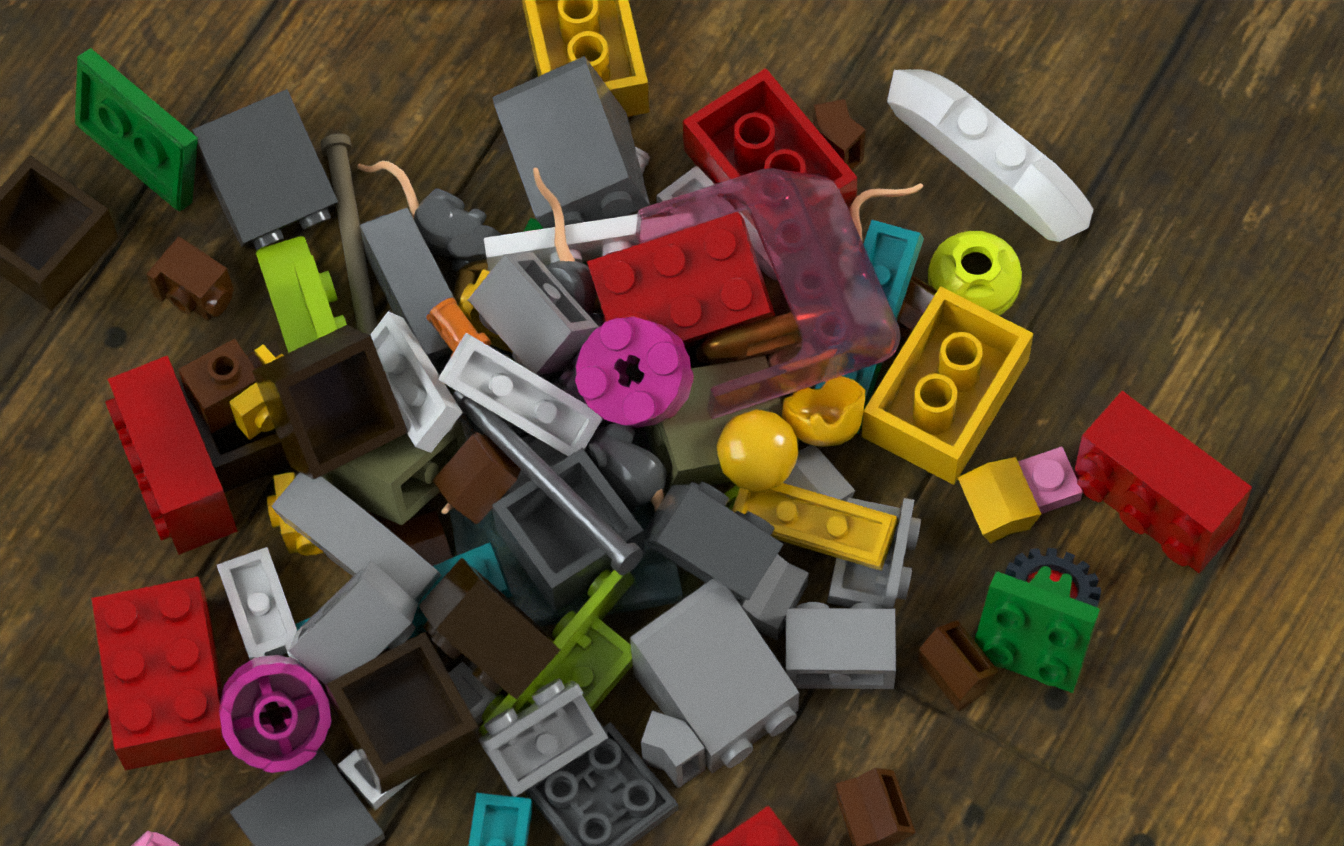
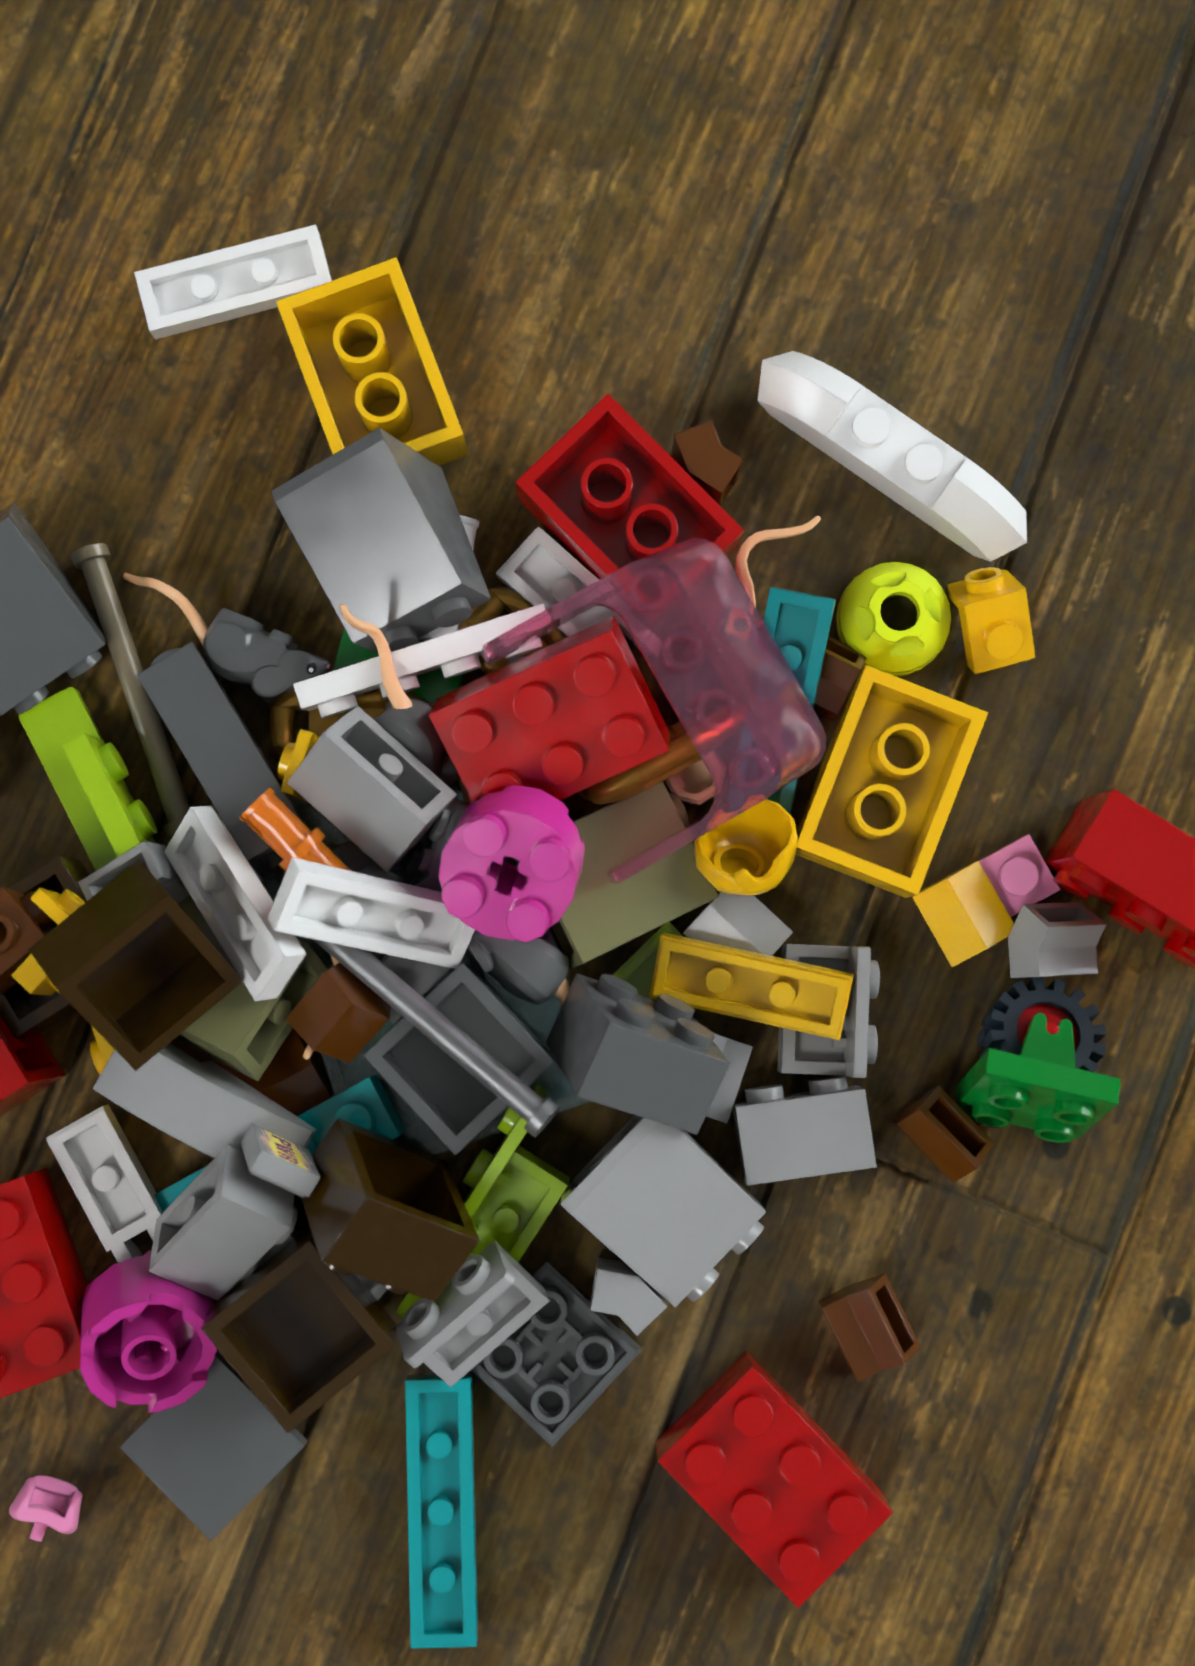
camera: 10 degrees left, 20 degrees up
yellow hair [717,409,798,492] -> none
none -> light grey tile [240,1123,321,1197]
none -> yellow bracket [947,567,1036,674]
none -> light grey piece [1008,902,1107,978]

